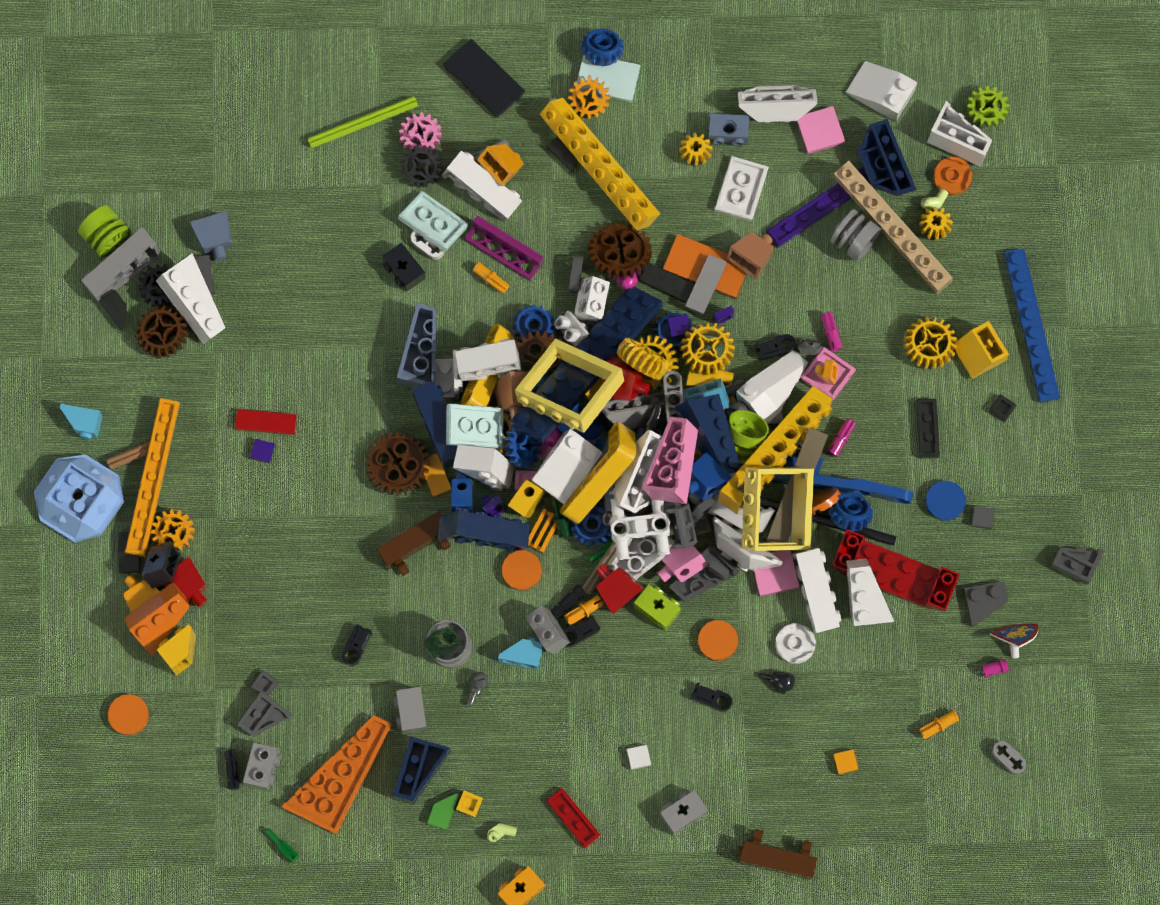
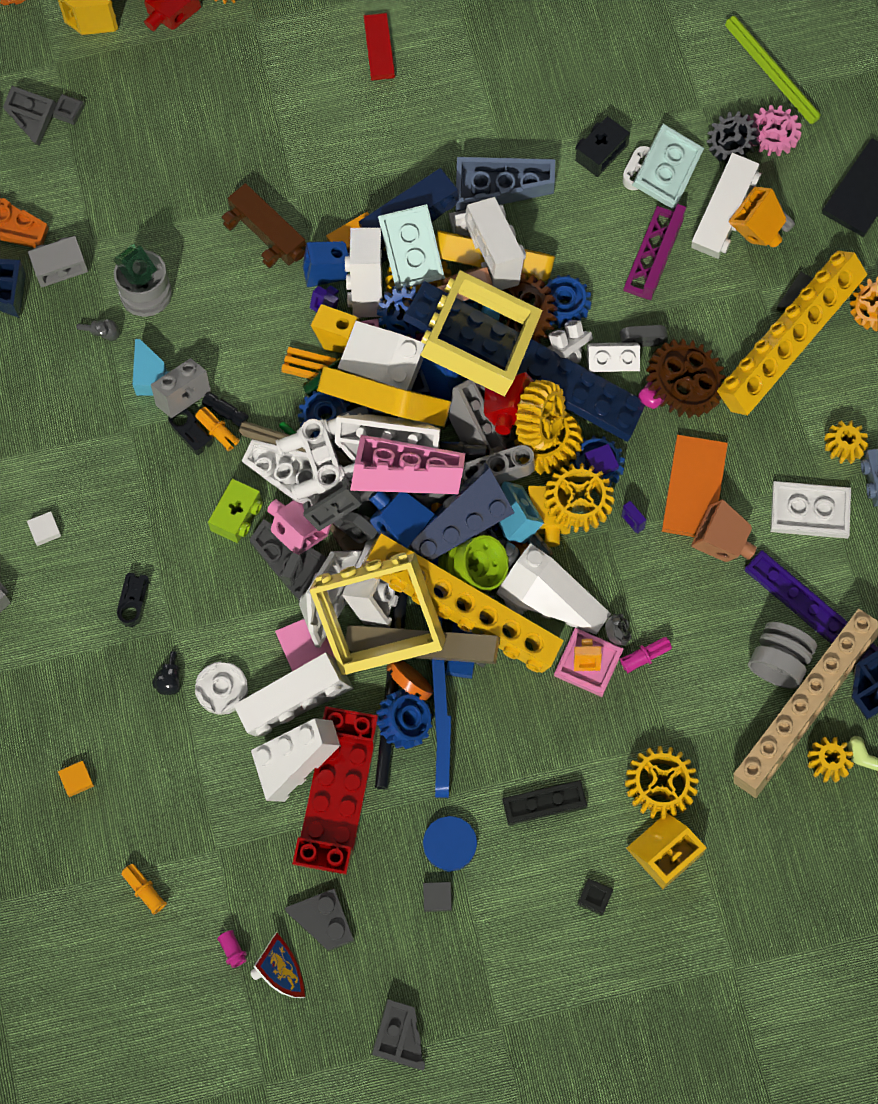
camera: 80 degrees right, 5 degrees down
dark purple tile [250,439,275,464] -> none
black piece [342,624,372,666] -> none
reddish brown gear [365,431,430,496] -> none
dark blue wedge [438,508,530,551] -> none
light orange axle [472,262,509,294] -> none
orange tile [502,550,542,591] -> none
red torso [596,563,644,614] -> none
pearl dark grey tile [639,263,695,303] -> none
light grey tile [685,254,727,315] -> none
orange tile [698,620,738,661] -> none
black piece [755,334,796,361] -> none
dark pink axle [826,419,856,457] -> none
light grey beam [992,741,1027,775] -> none
blue plate [1004,248,1060,403] -> none

